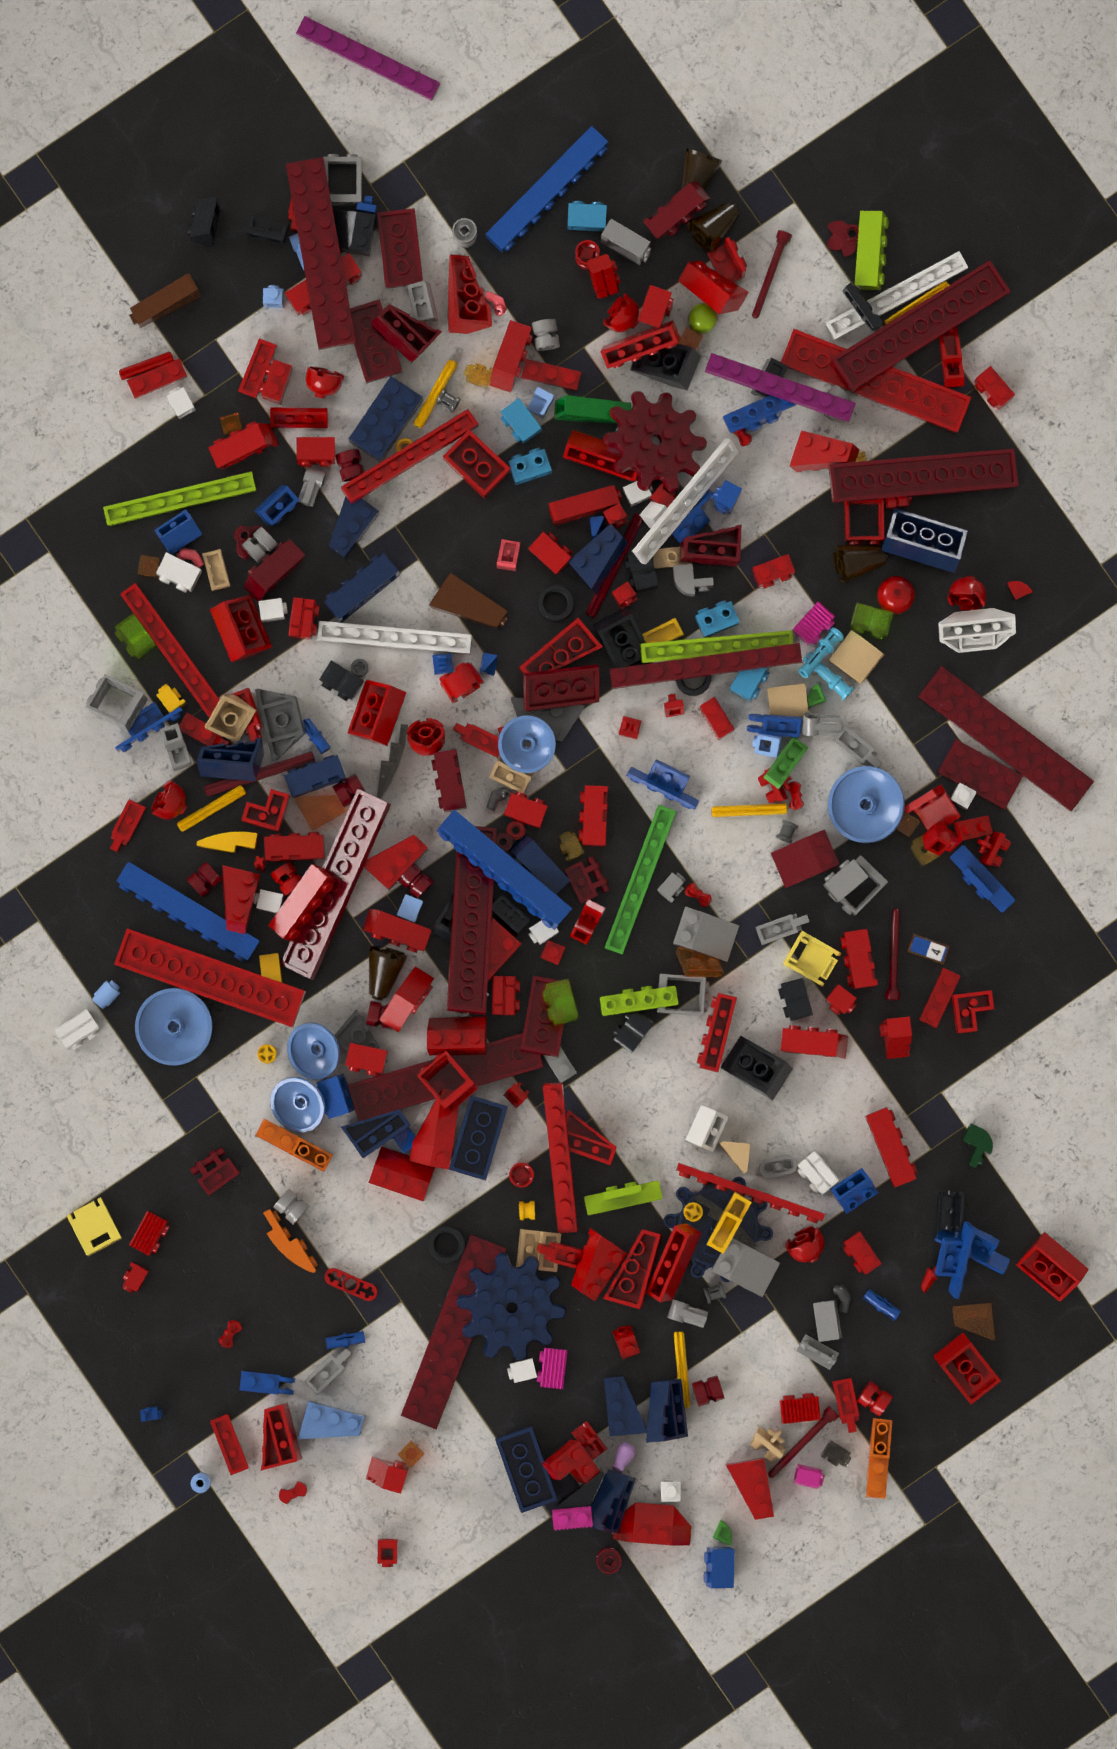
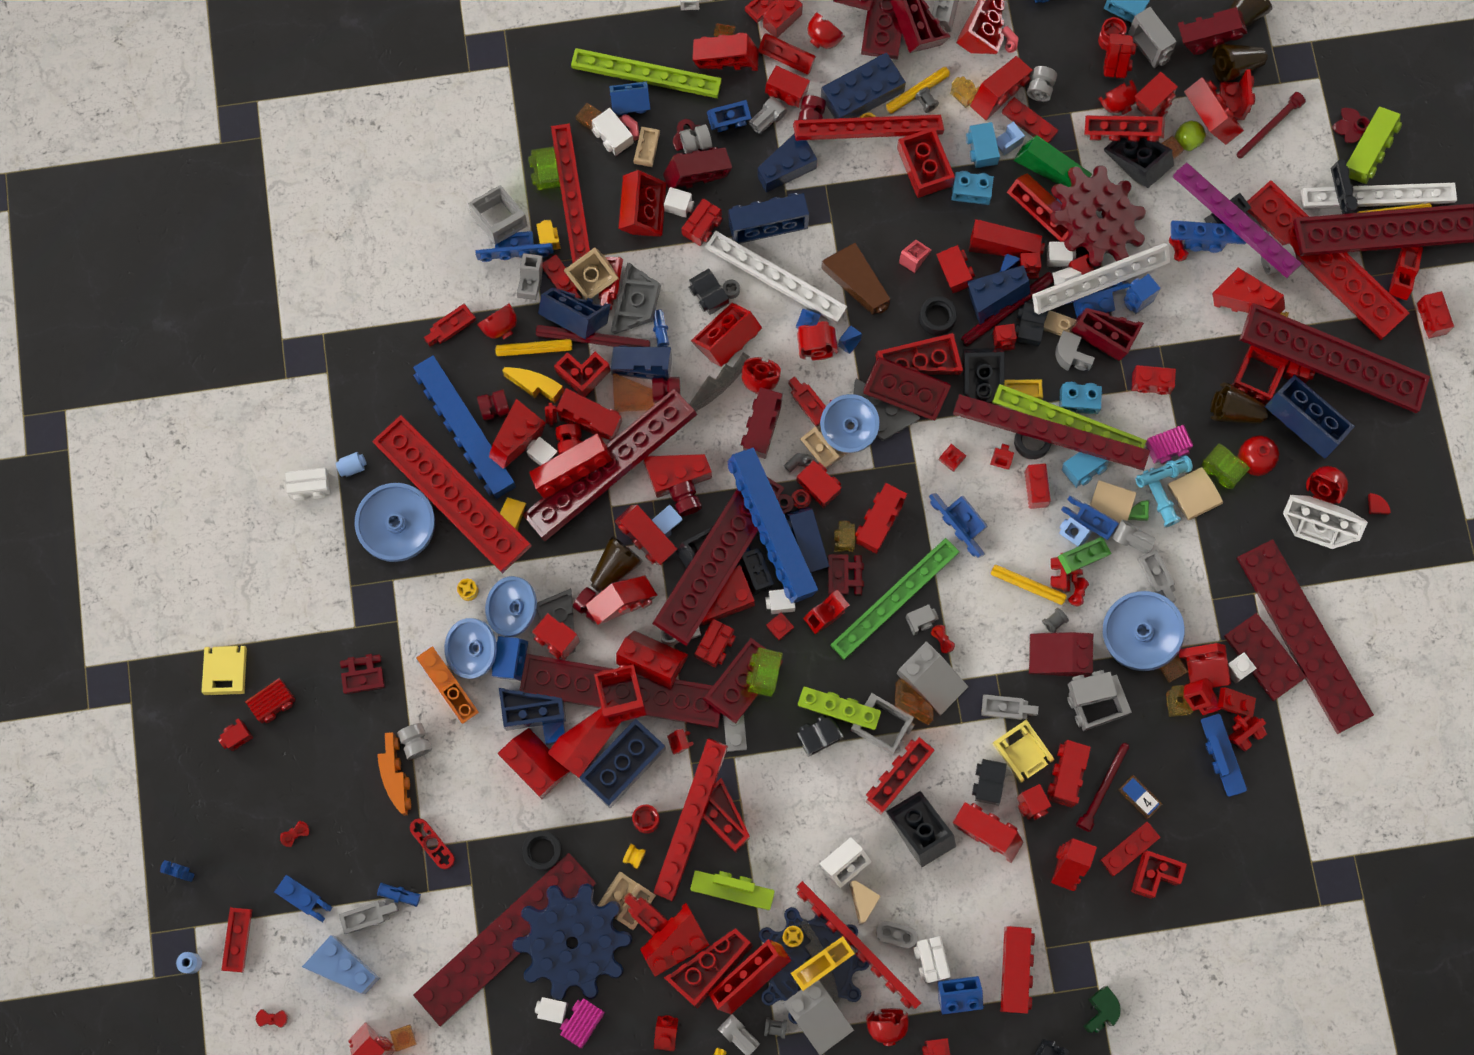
camera: 30 degrees right, 10 degrees down
red wedge [261,1402,302,1471] -> none

